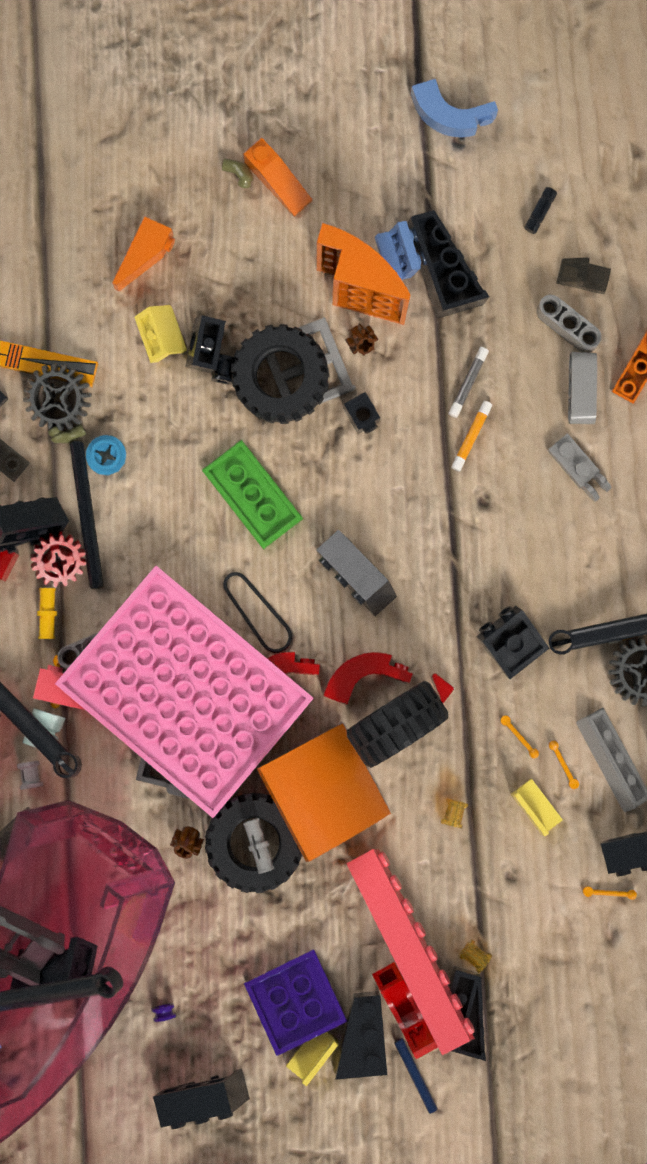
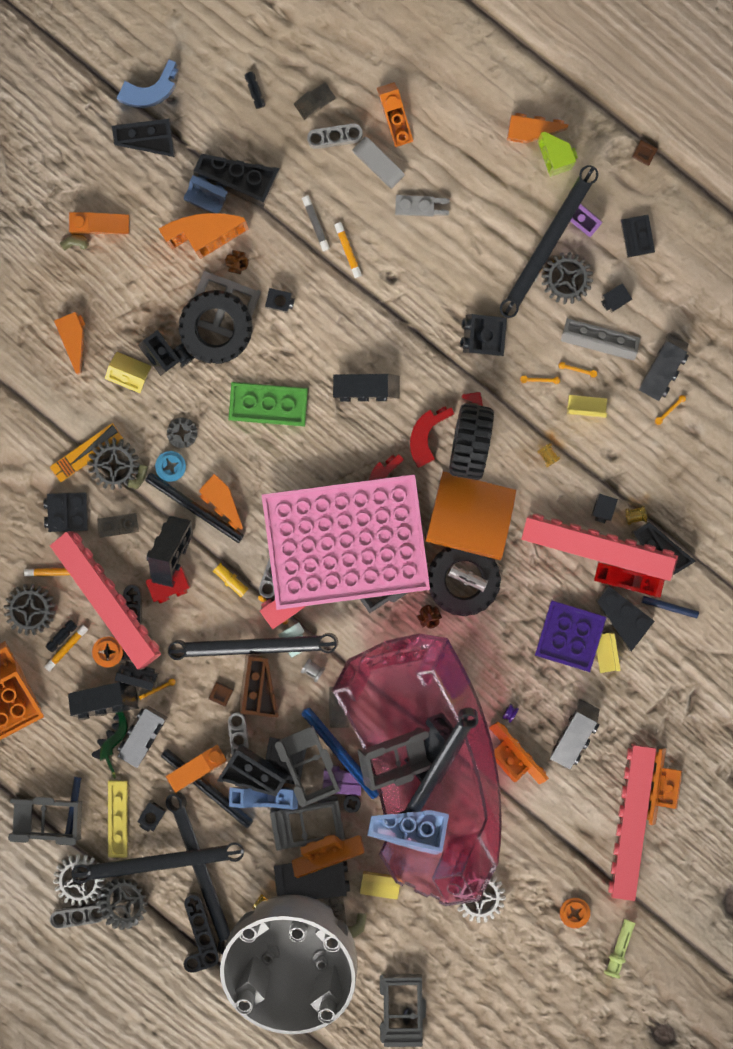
camera: 45 degrees left, 5 degrees up
gear [30,532,86,587] -> none
black piece [223,572,292,653] -> none
none -> black wedge [112,118,175,157]
none -> dark grey gear [167,418,197,448]
none -> orange slope [199,474,244,530]
none -> orange bracket [489,721,549,784]
none -> black brick [591,493,618,524]

